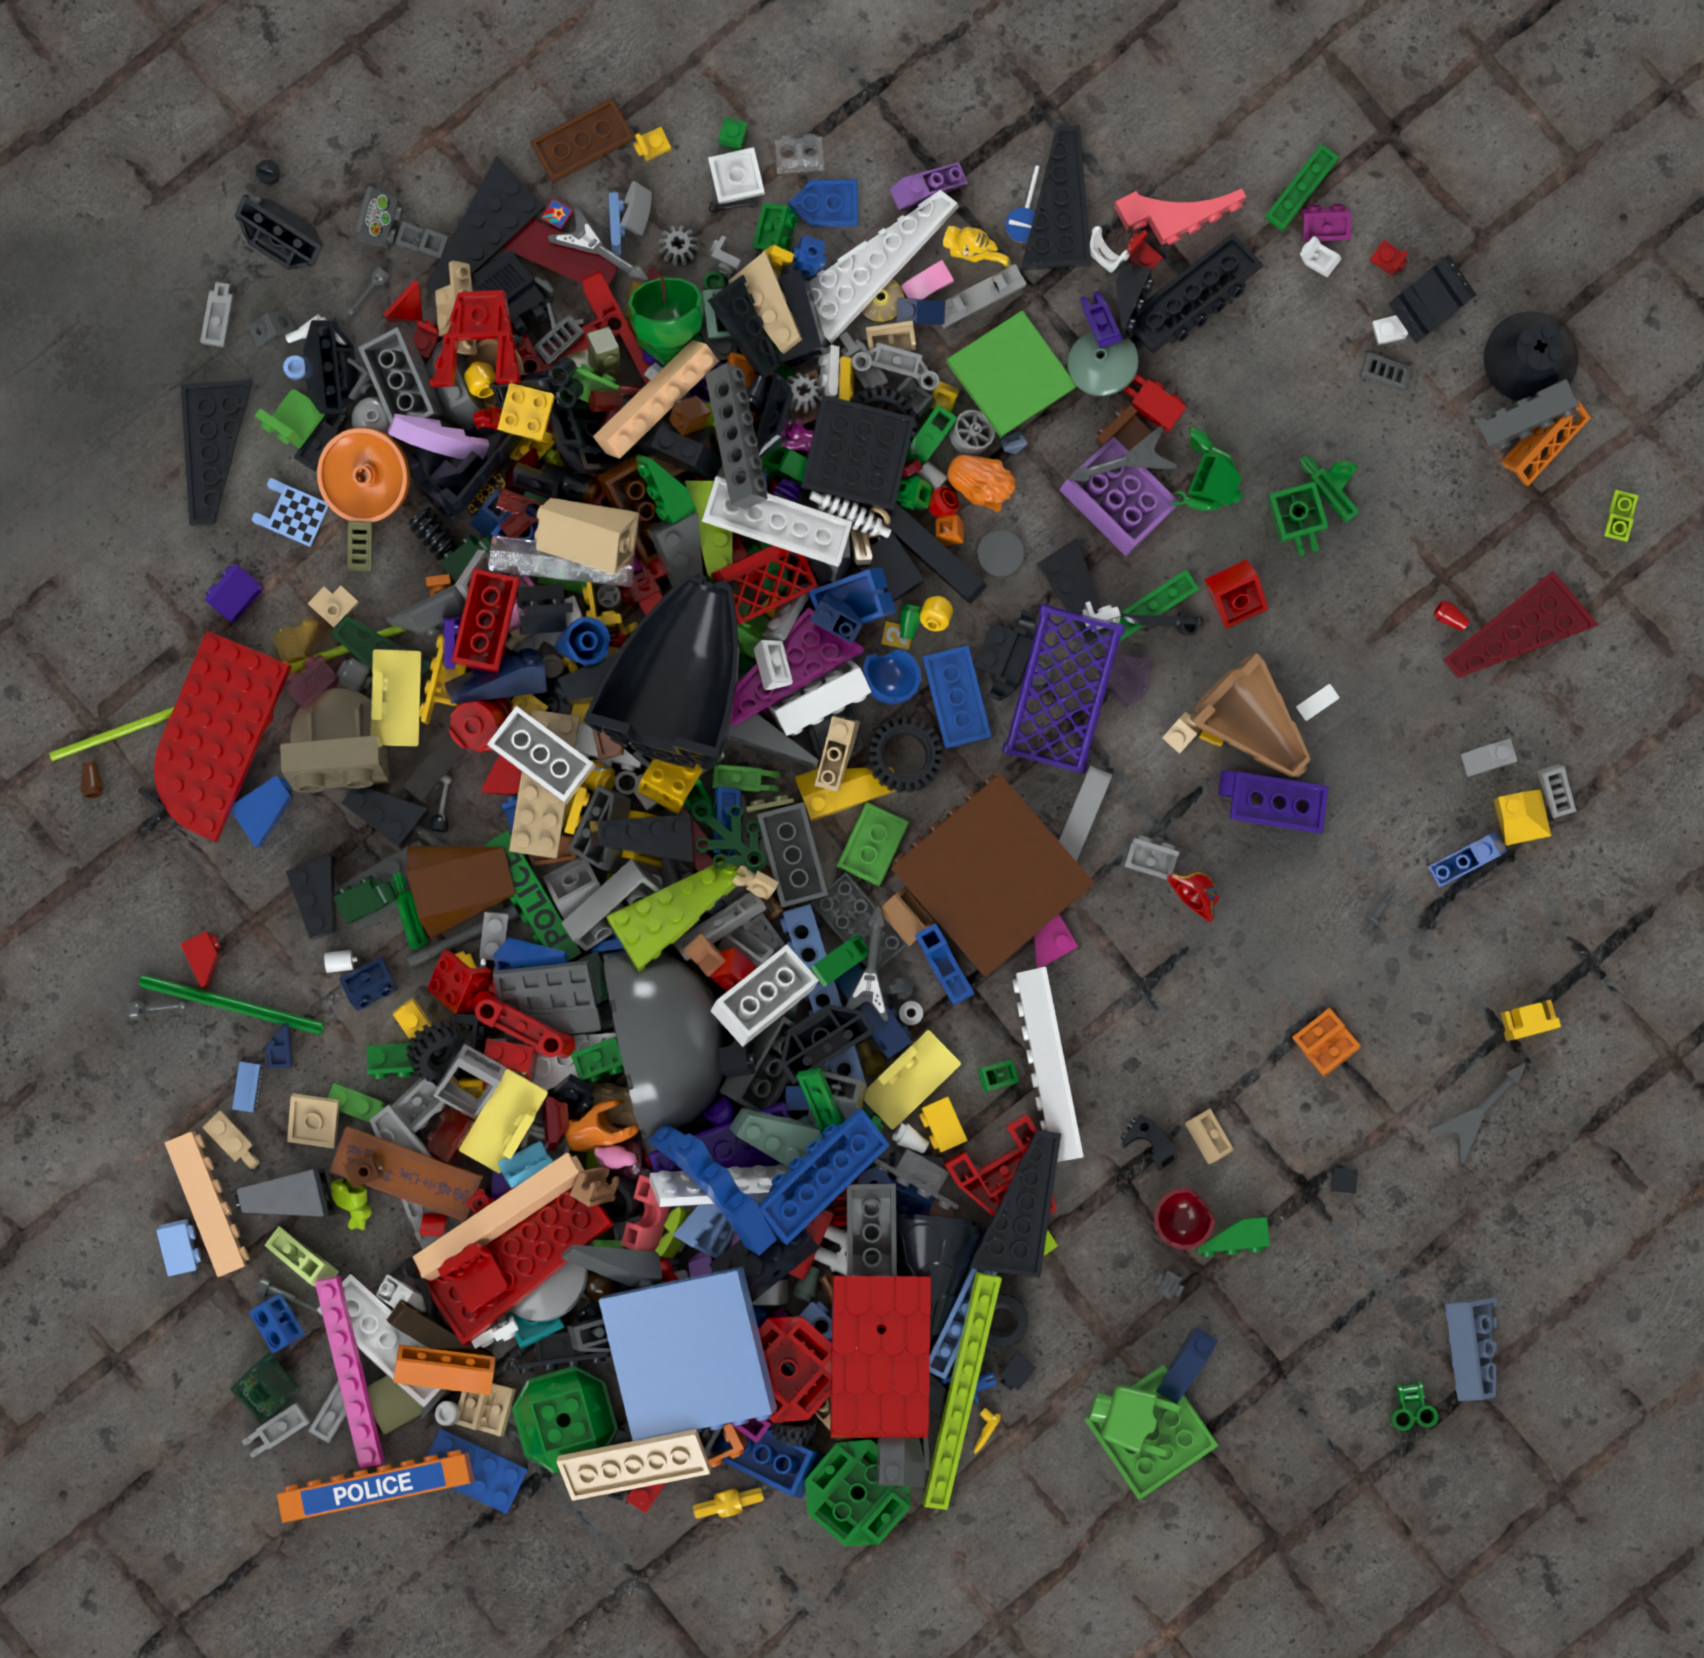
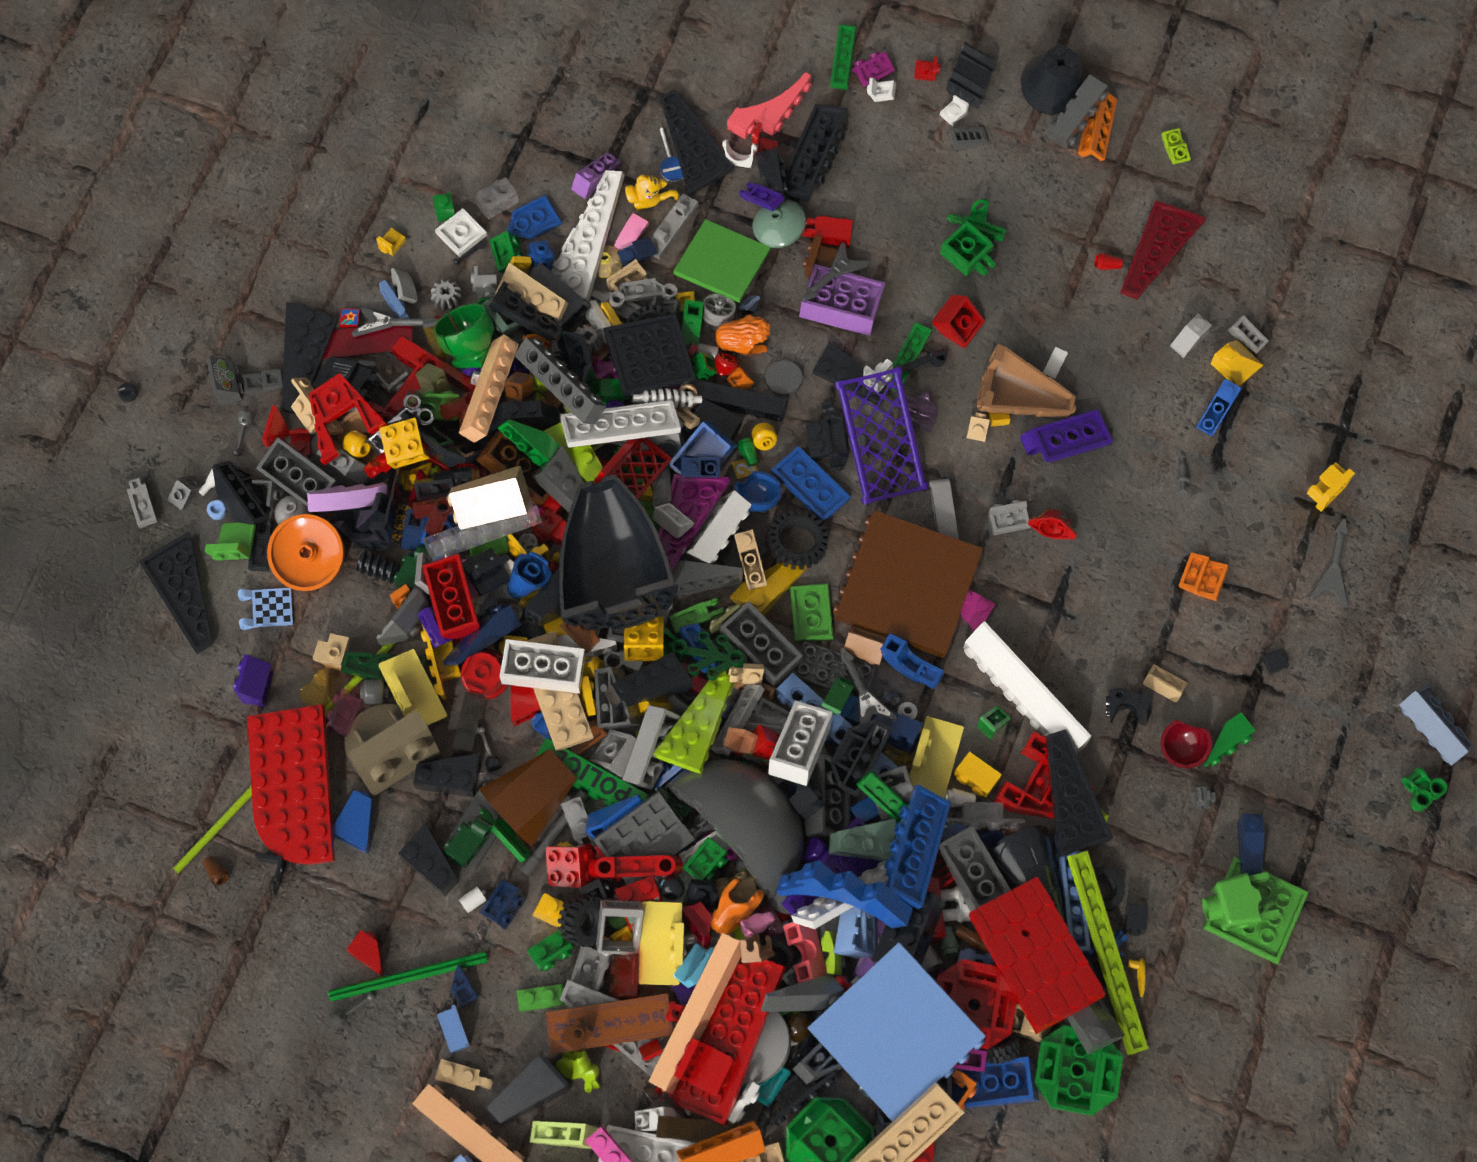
camera: 30 degrees left, 15 degrees down
black wedge [234,195,324,270] -> none
tan plate [287,1093,340,1149] -> none
olive slope [347,522,374,572] -> none
reddish brown tile [530,98,635,184] -> none
dark grey slope [534,315,585,365] -> none
yellow axle [693,1487,764,1519] -> none
green torso [1171,427,1243,511] -> none
none -> black piece [660,875,685,900]

